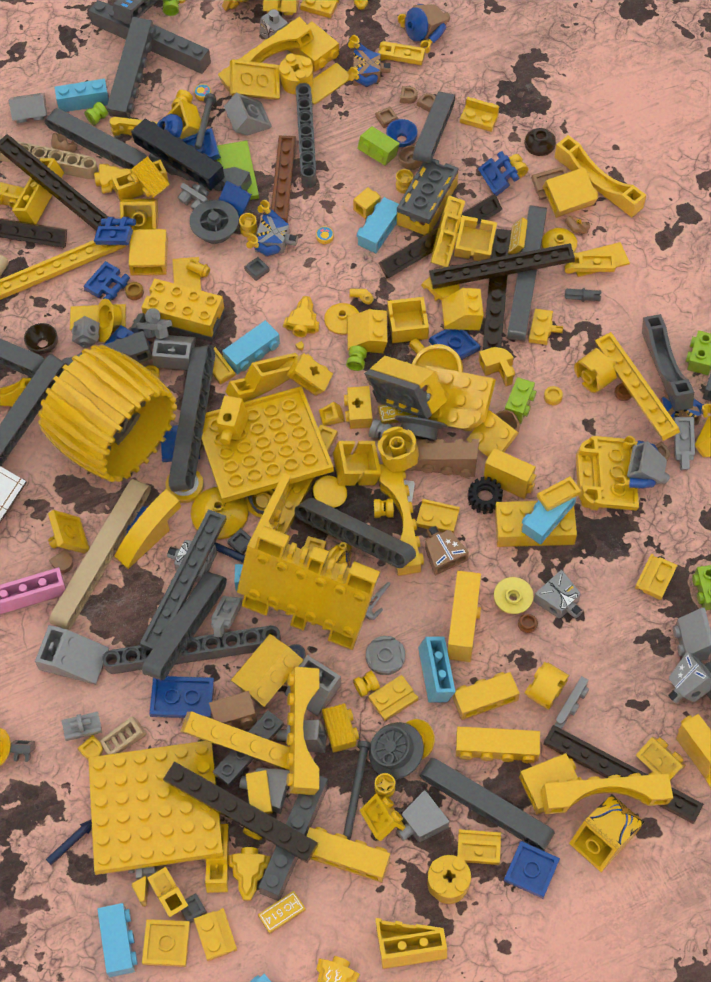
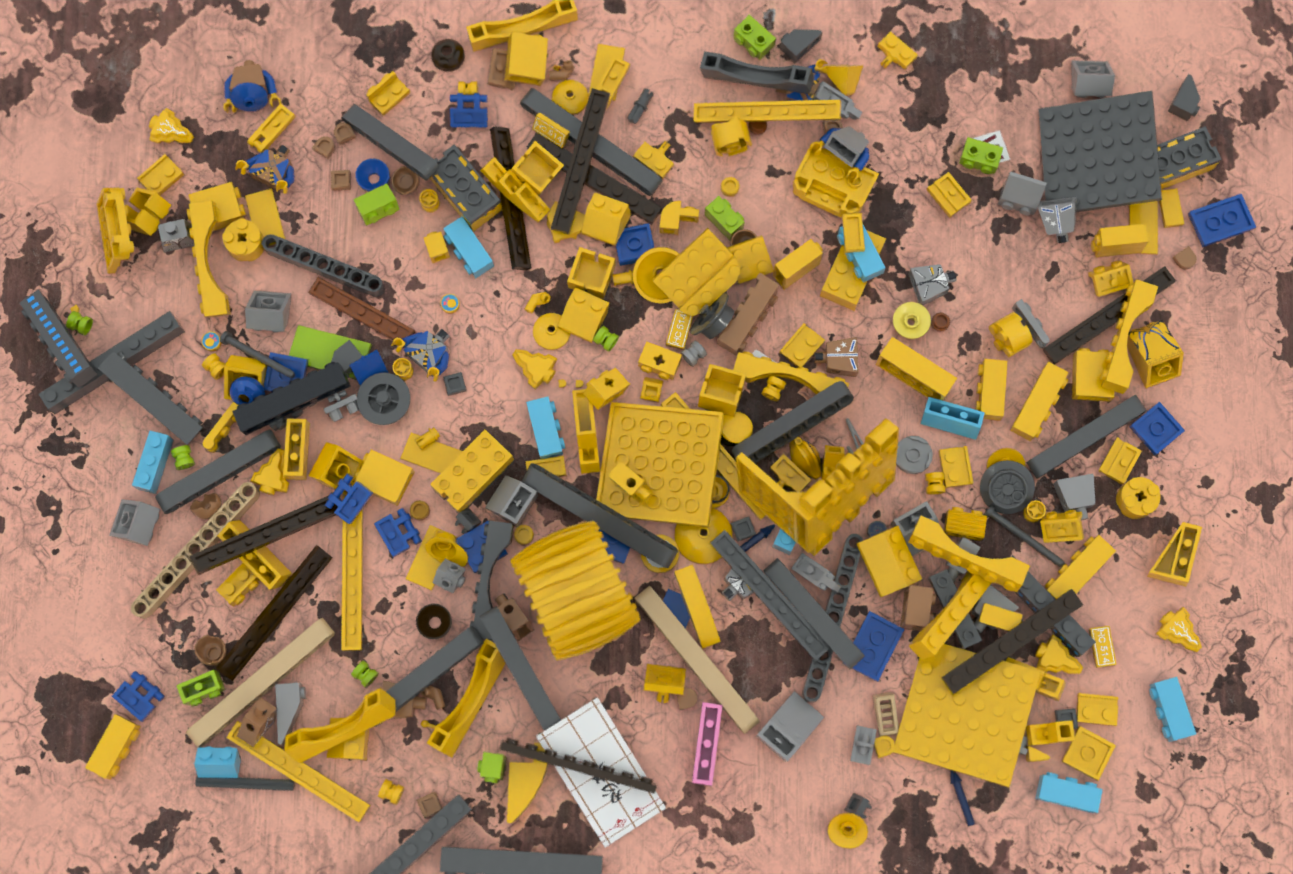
camera: 65 degrees left, 15 degrees up
yellow brick [130,156,170,199] -> none
light grey hips [137,308,172,339] -> none
yellow plate [230,59,280,100] -> none
piece [364,356,447,419] -> none
yellow brick [378,426,419,472] -> none
black tyre [468,477,503,514] -> none

